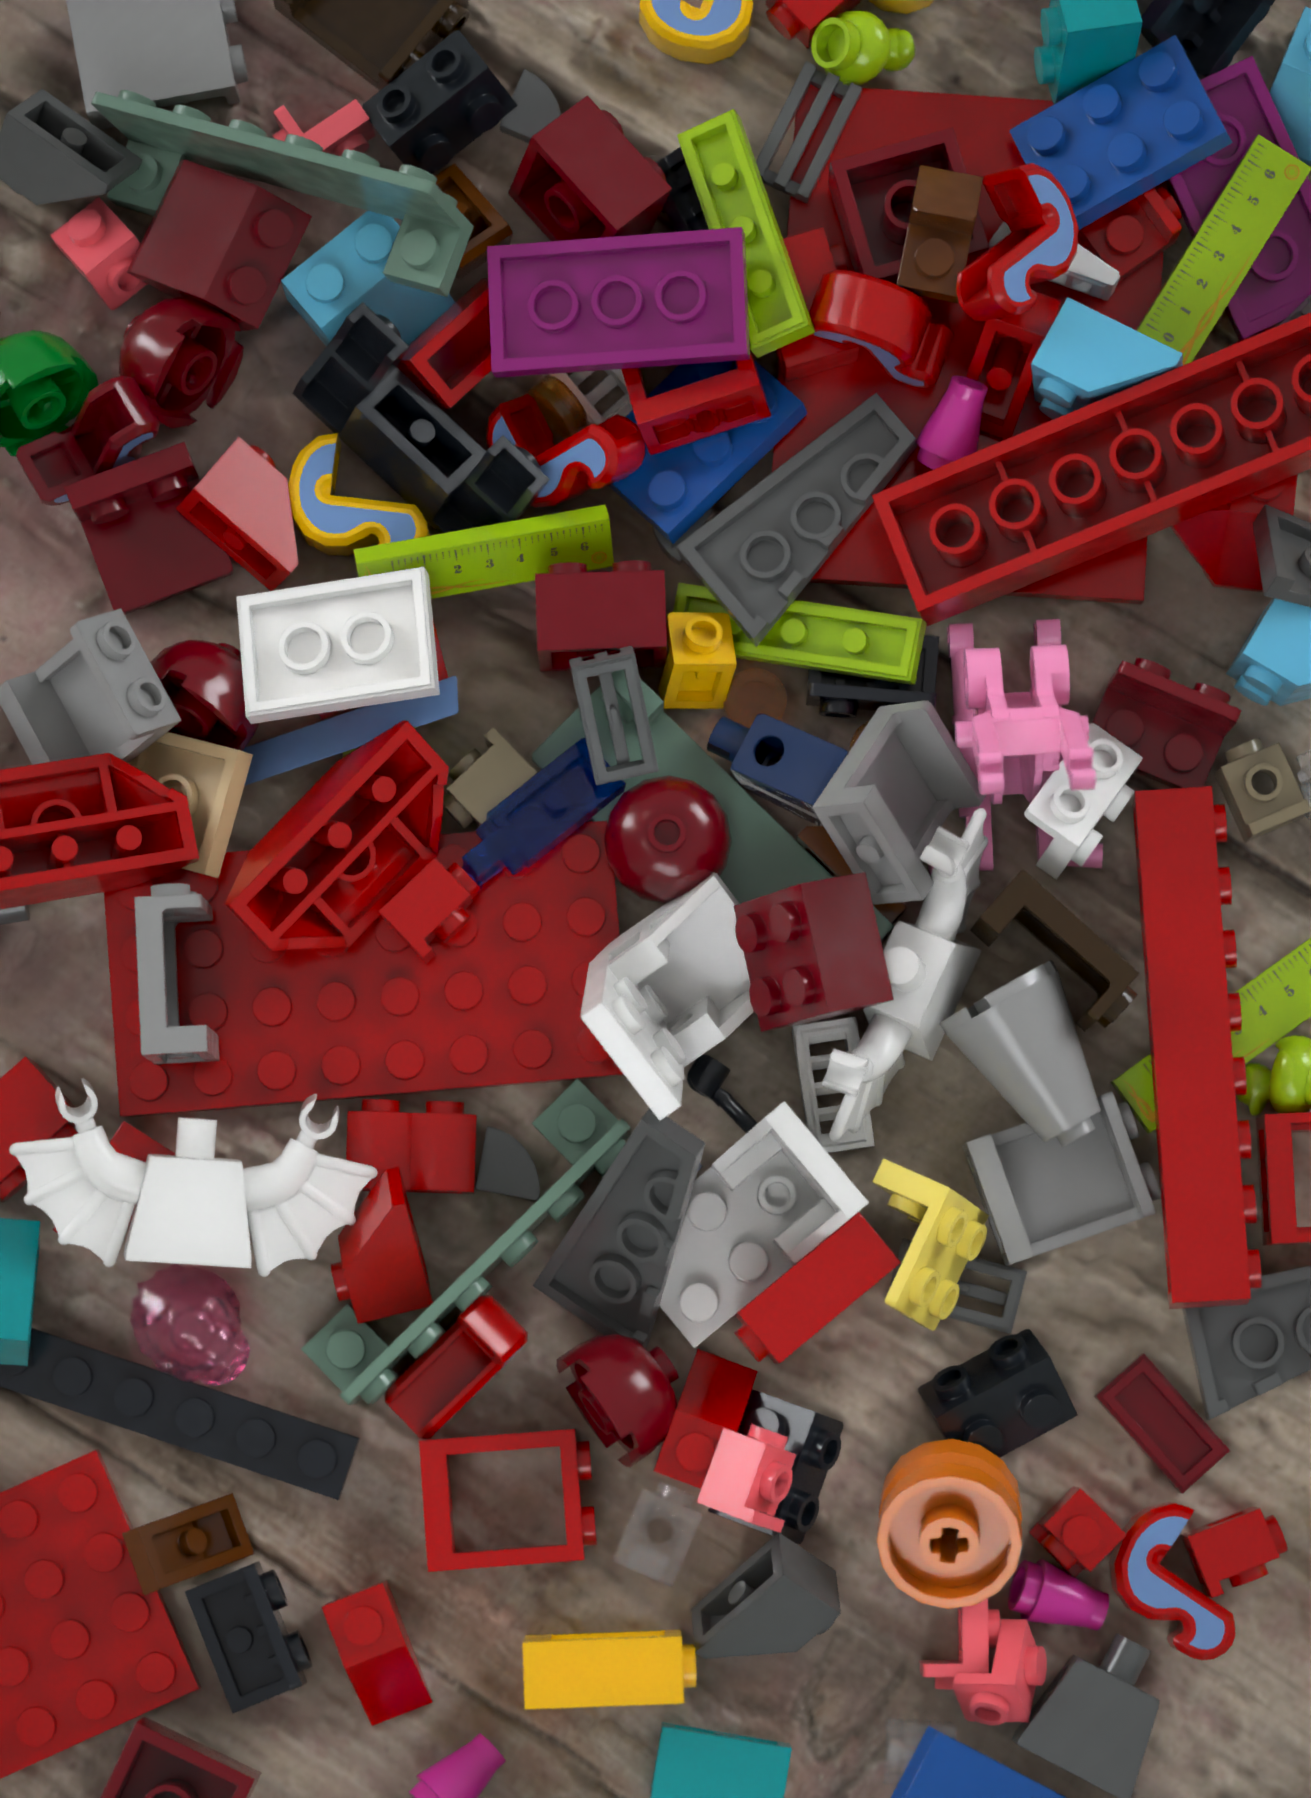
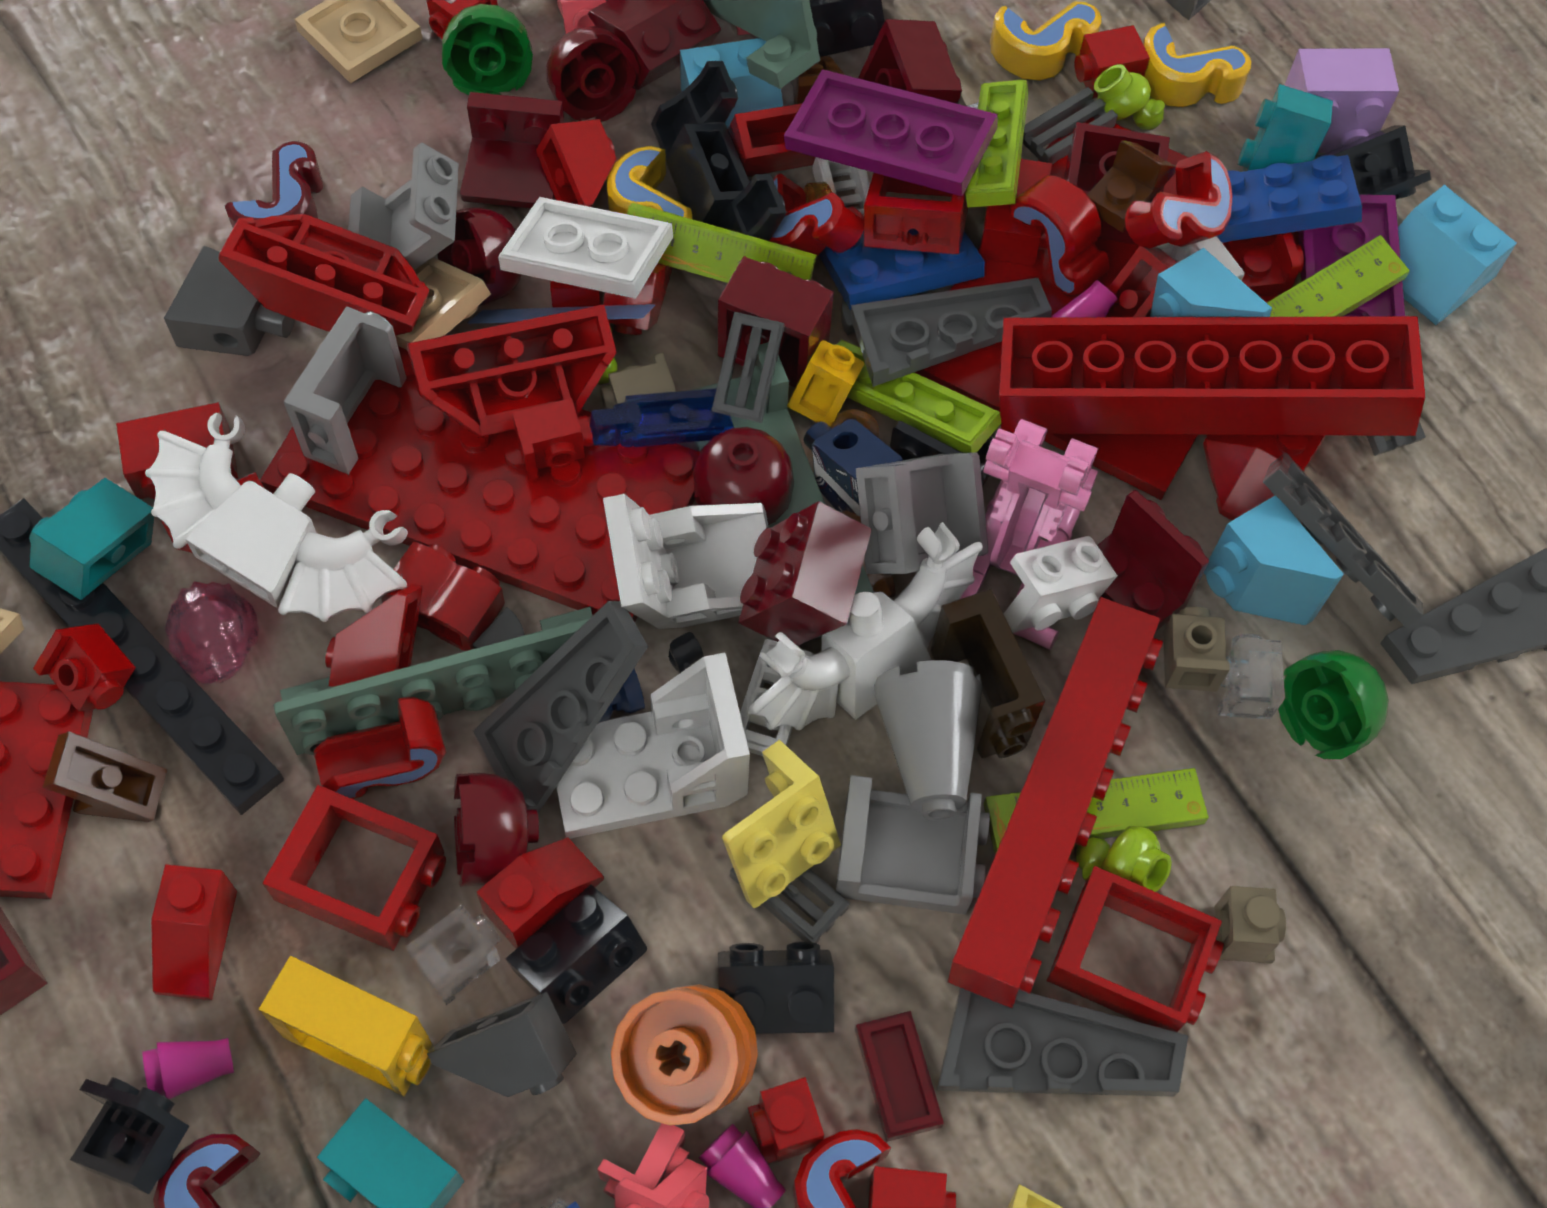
camera: 25 degrees right, 20 degrees down
dark red animal [16,376,160,506] -> none
black bracket [185,1561,312,1713] -> none
coral brick [697,1424,797,1533] -> none
red brick [734,1212,901,1364] -> none
none -> red brick [33,623,136,712]

